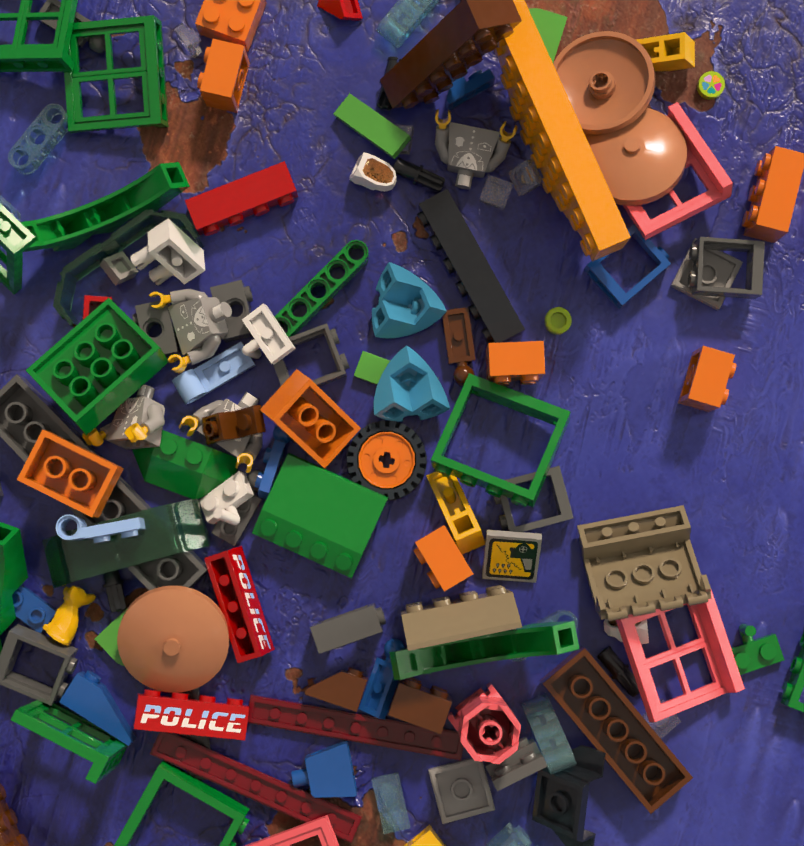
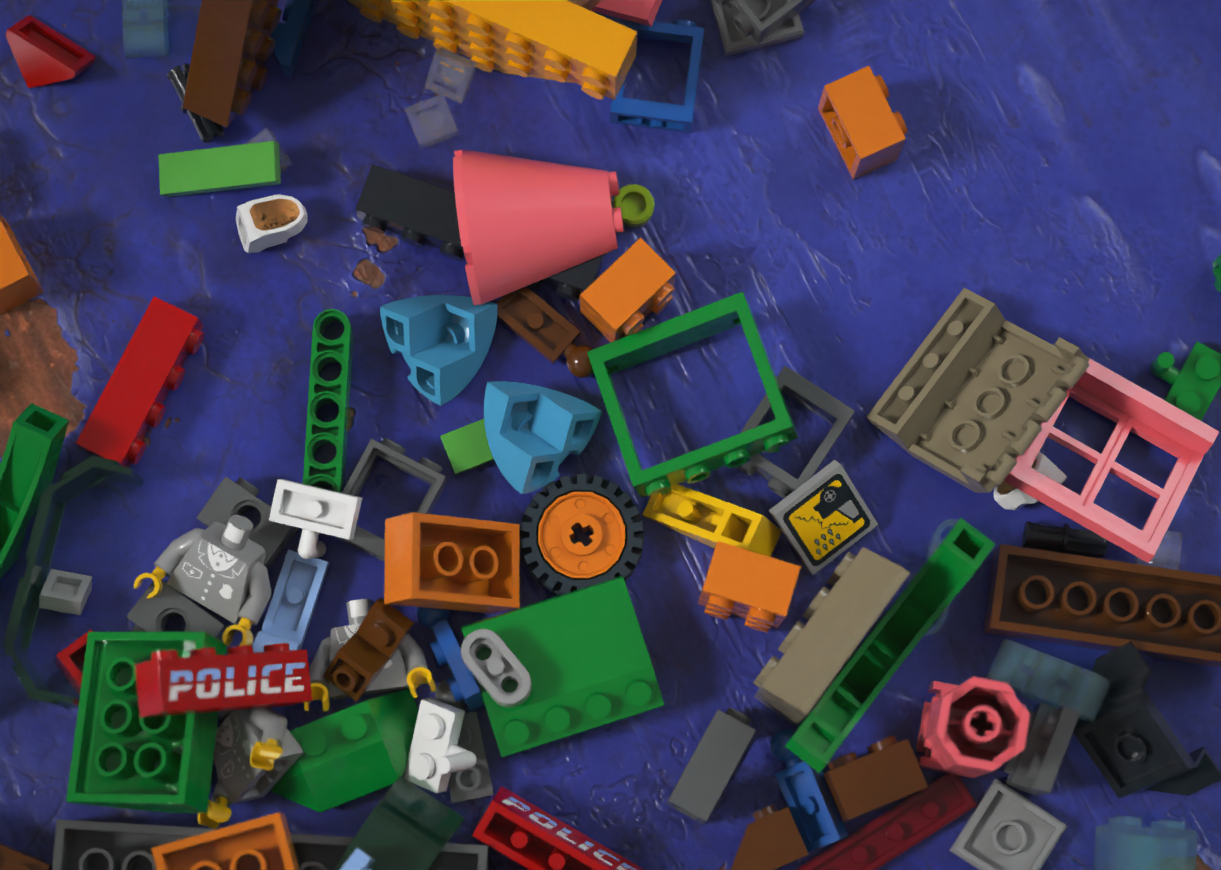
camera: 45 degrees left, 5 degrees down
white brick [130,218,205,286] -> none
black axle [393,157,445,192] -> none
light grey torso [435,109,517,189] -> none
none -> red brick [135,643,313,717]
none -> coral cone [453,149,624,305]
none -> light grey plate [461,629,532,708]

